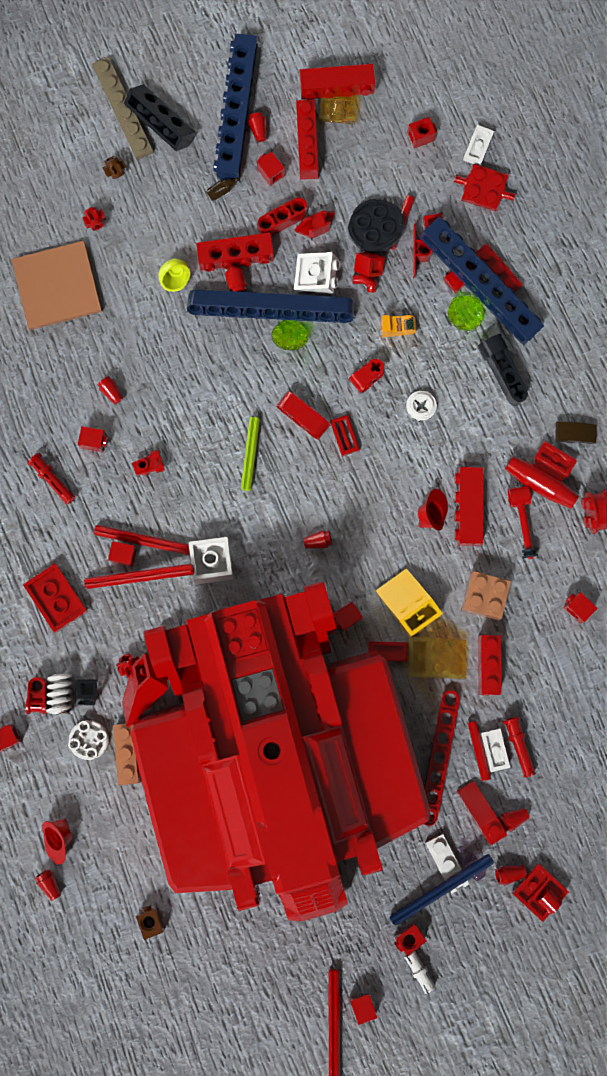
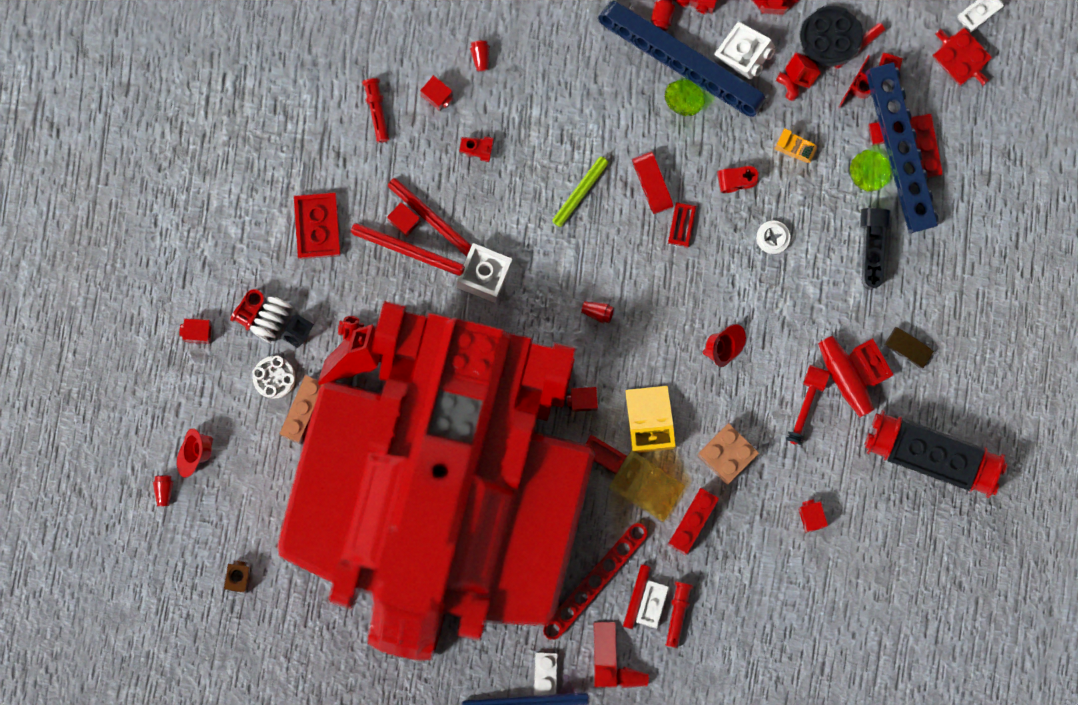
camera: 30 degrees right, 0 degrees up
red brick [454,467,483,546] -> none

